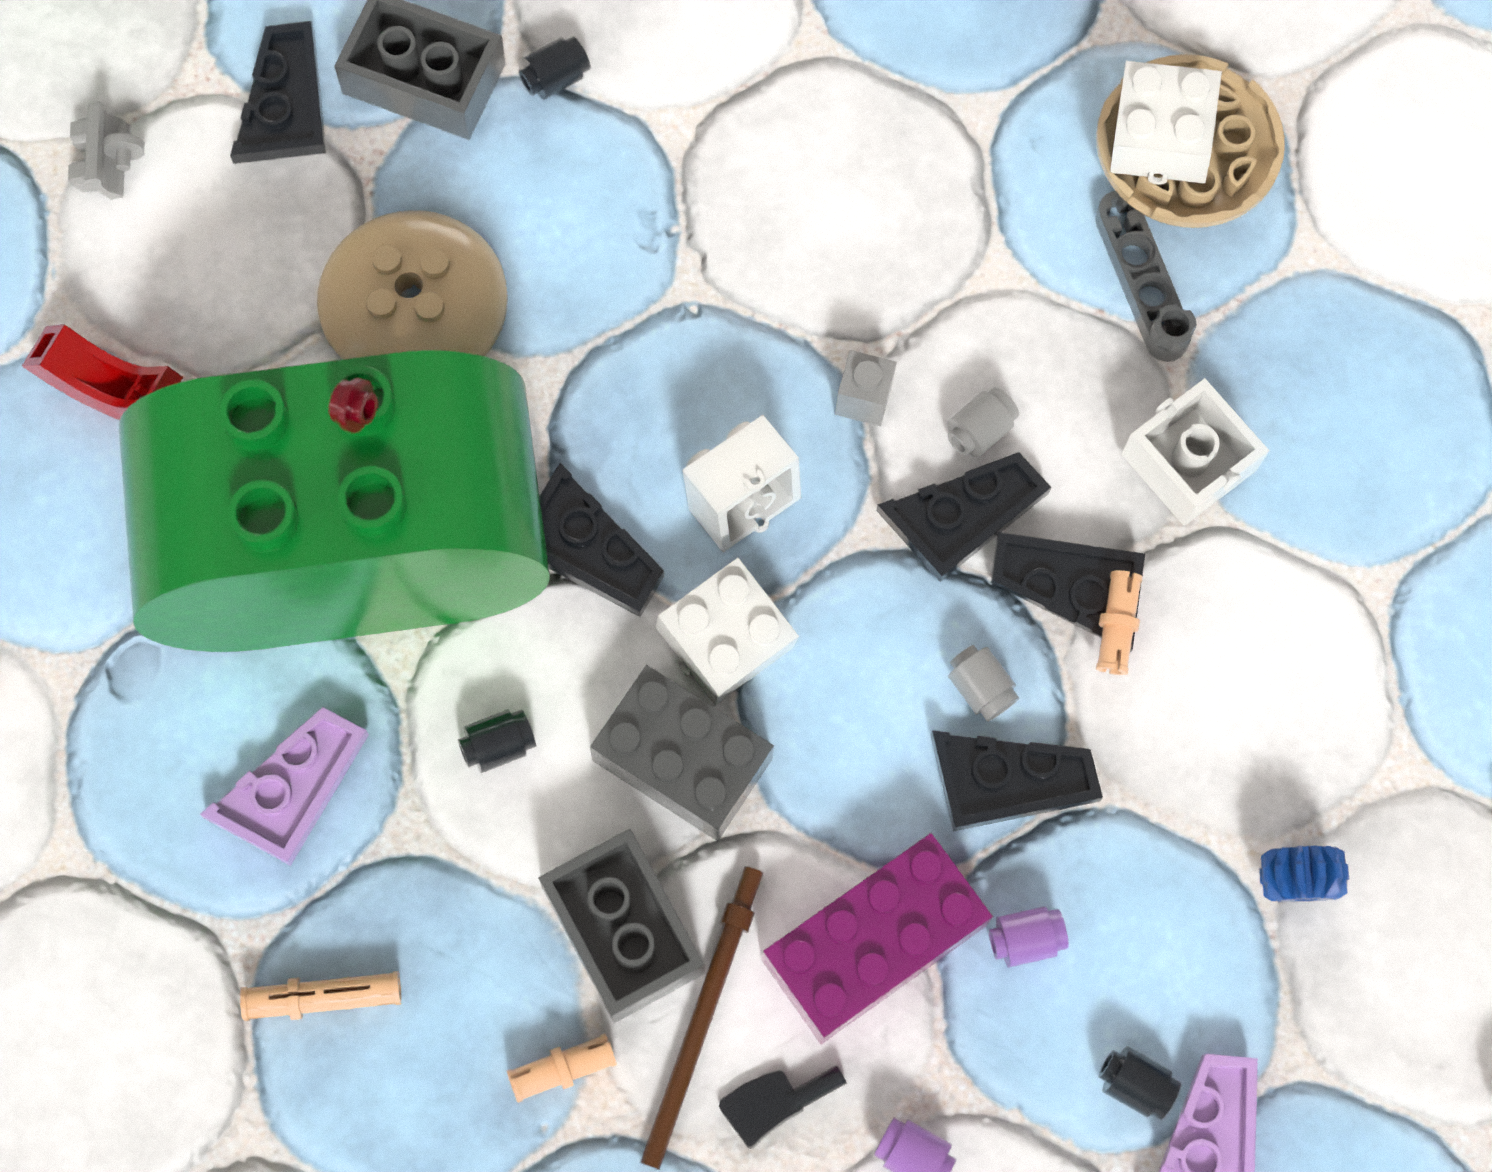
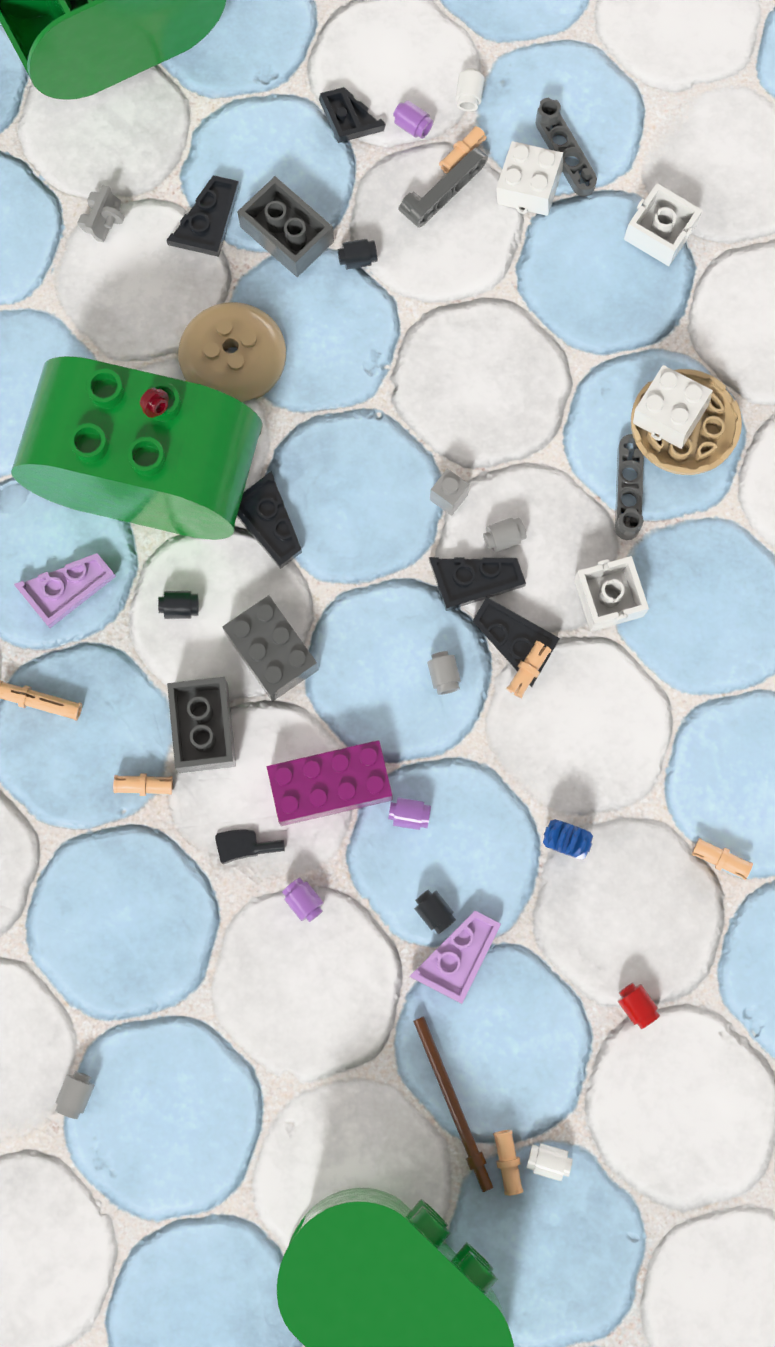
camera: 25 degrees right, 5 degrees up
red arch [22,324,183,420] -> none
reddish brown bar [640,866,764,1170] -> none
white brick [656,558,799,706] -> none
white brick [682,415,801,552] -> none
black wing [930,730,1103,831] -> none

